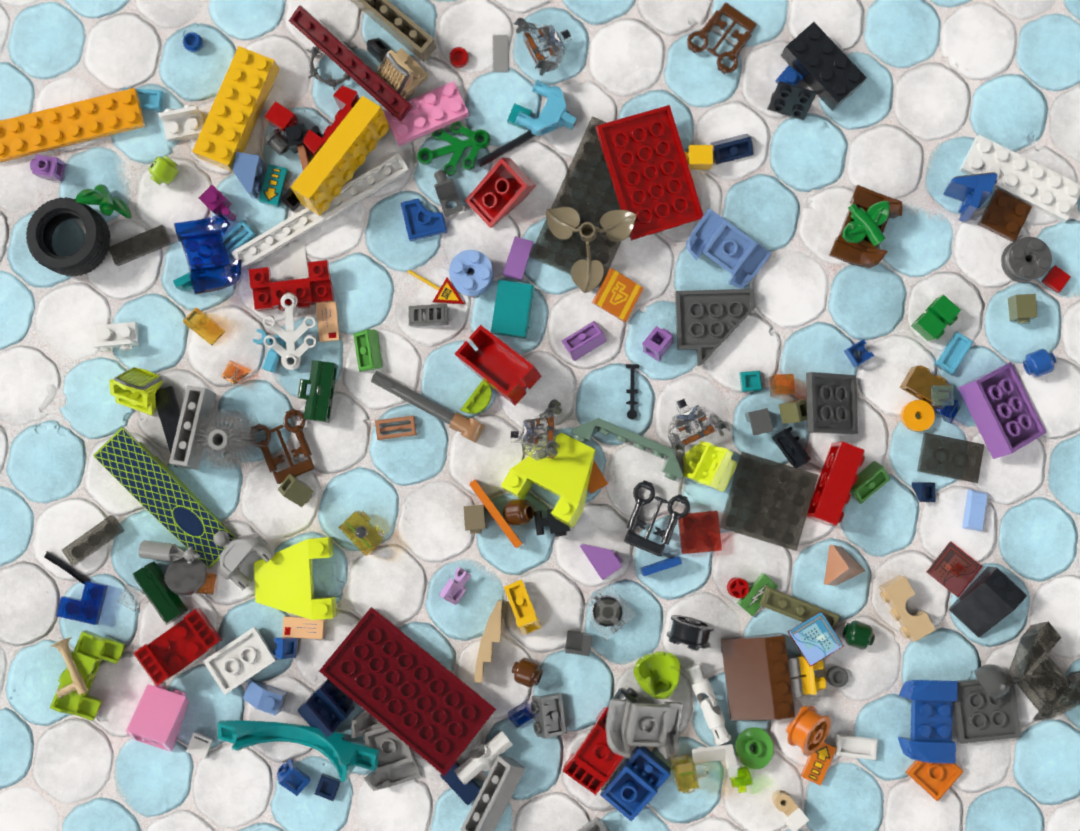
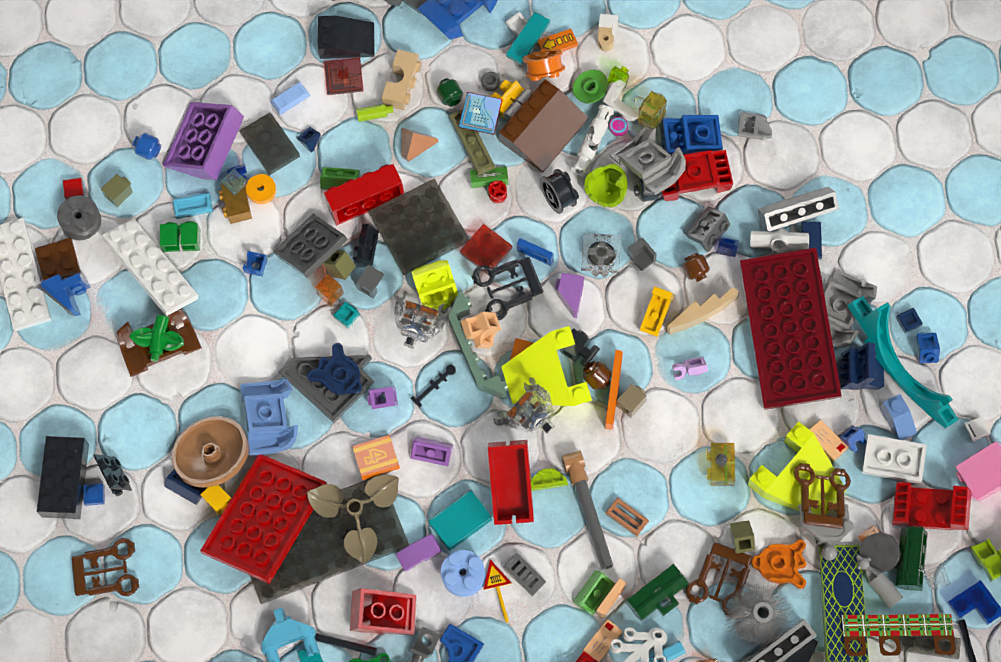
camera: 130 degrees left, 15 degrees down
none -> white plate [102,219,198,316]
none -> medium nougat dish [172,416,249,487]
none -> dark blue tile [307,343,362,395]
none -> lime cylinder [356,104,394,122]
none -> light nougat brick [461,312,501,348]
none -> teal tile [506,12,550,65]
none -> light nougat tile [596,579,626,618]
none -> tile [609,117,628,136]
none -> orange tile [751,539,807,589]
none -> reddish brown piece [793,463,851,529]
none -> piece [842,614,956,656]

